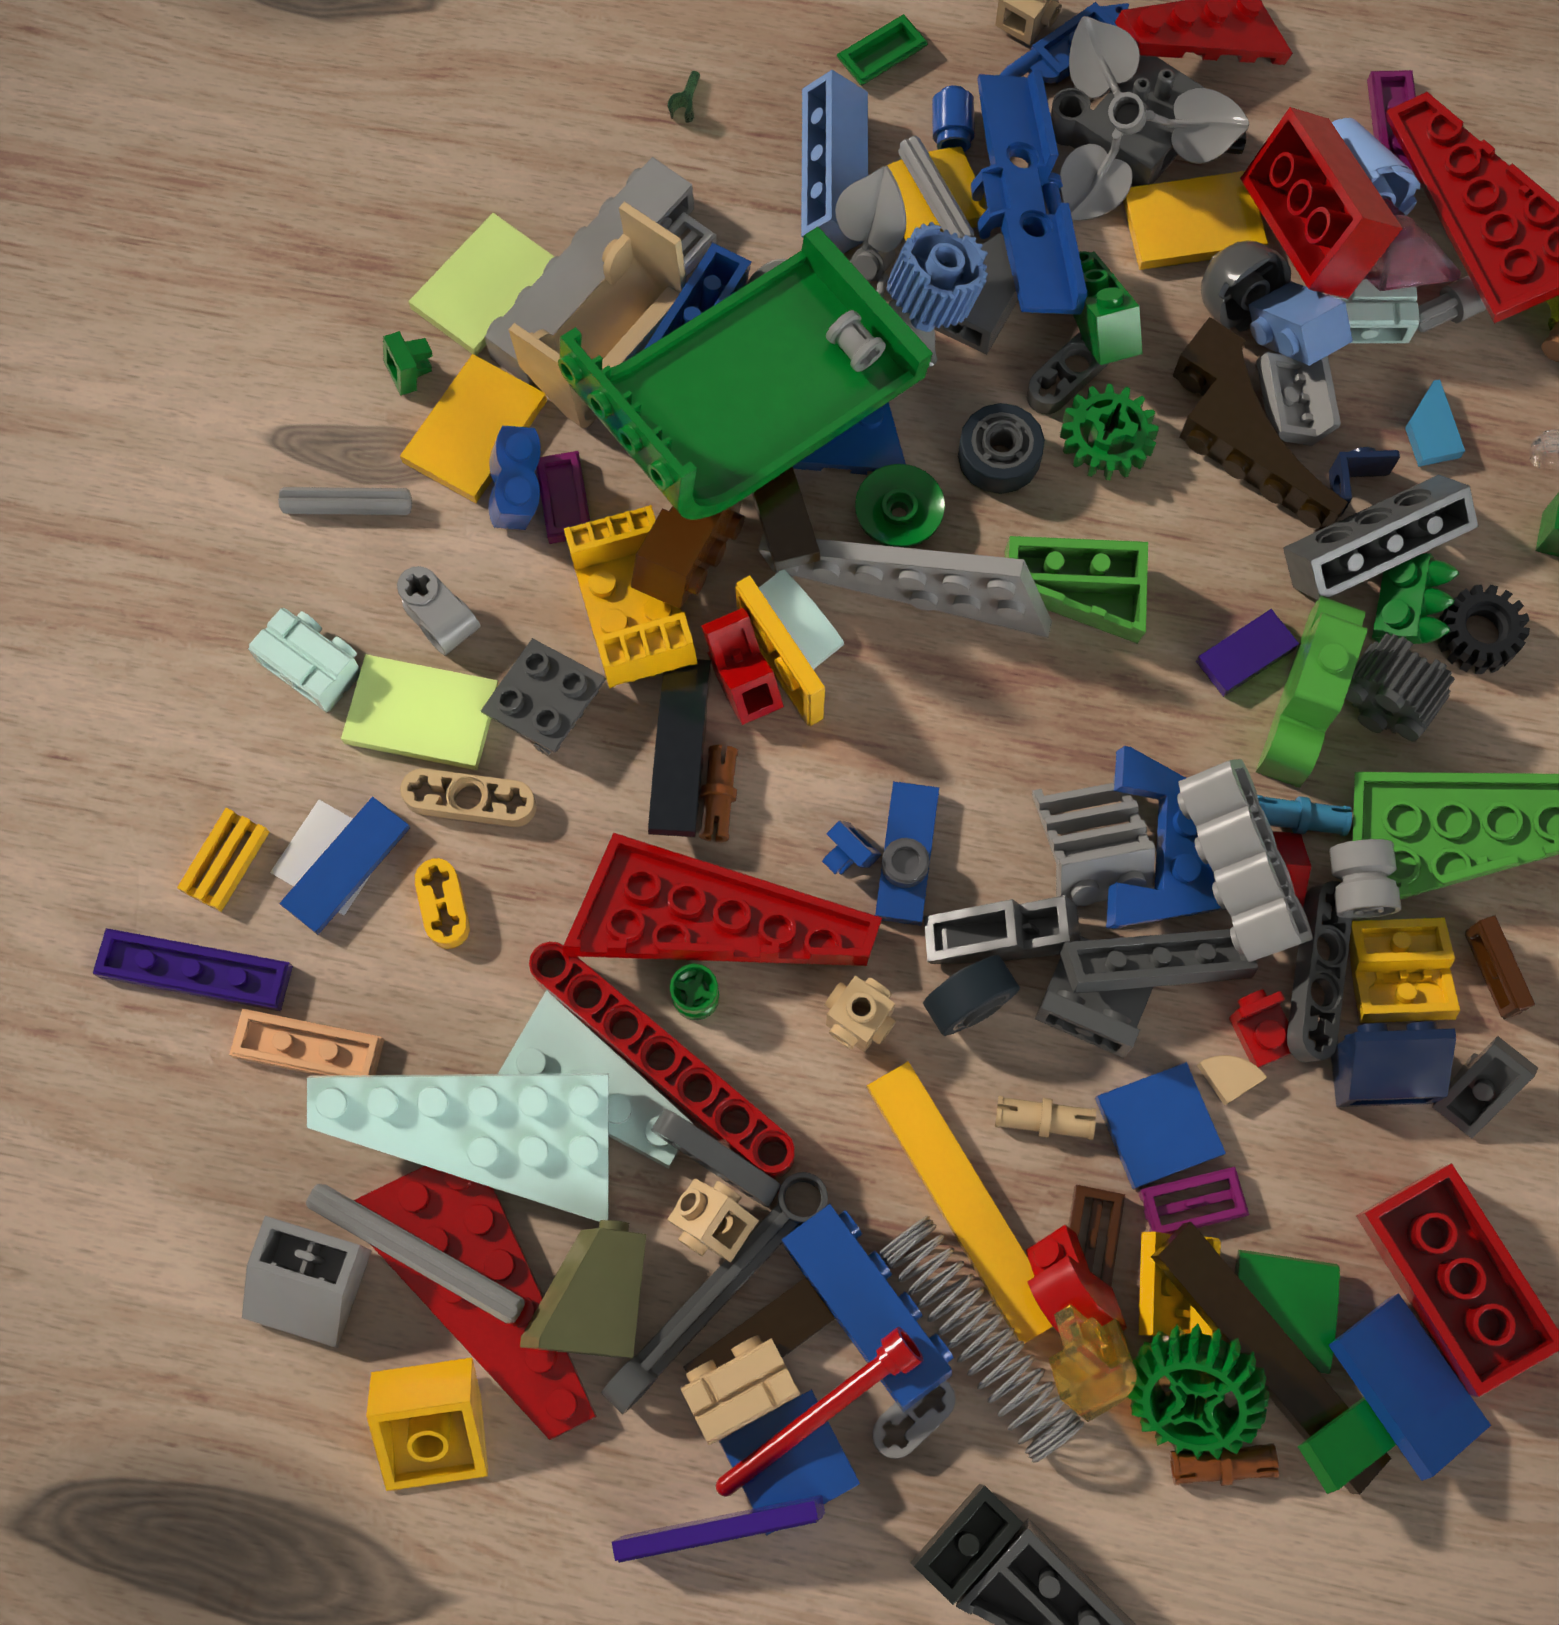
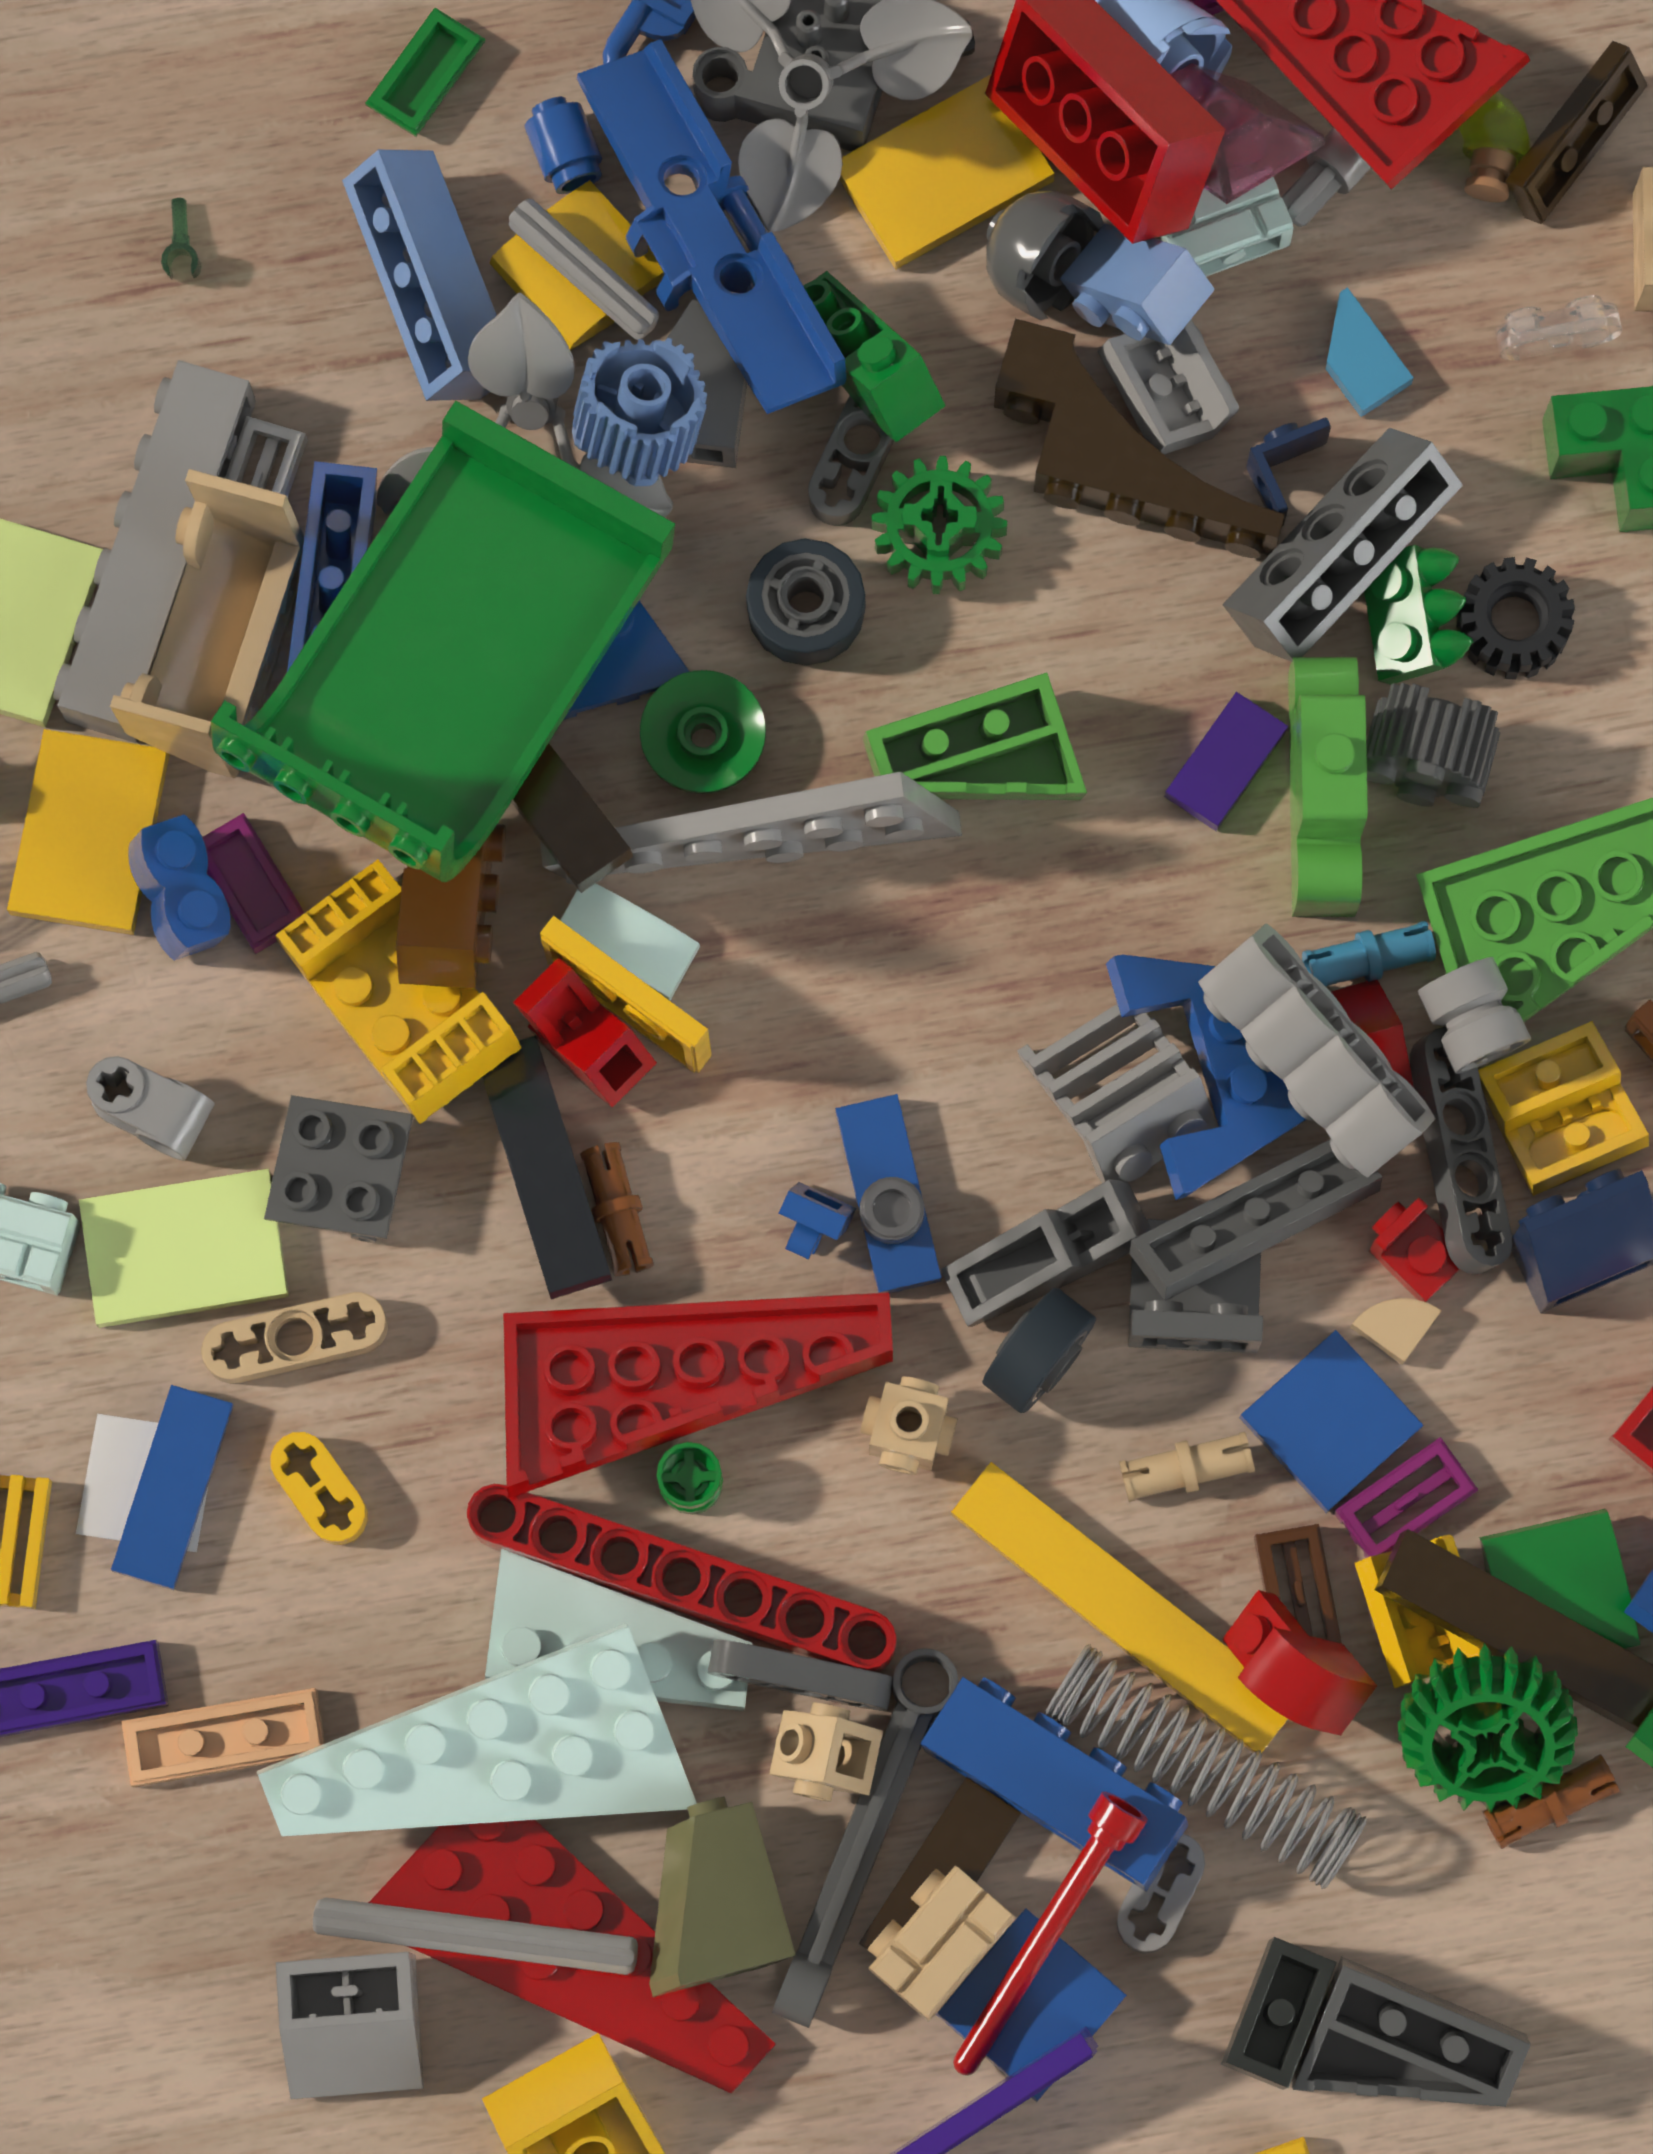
camera: 20 degrees left, 5 degrees up
light grey bush [826,310,886,372] -> none
clear yellow brick [1049,1305,1137,1422] -> none

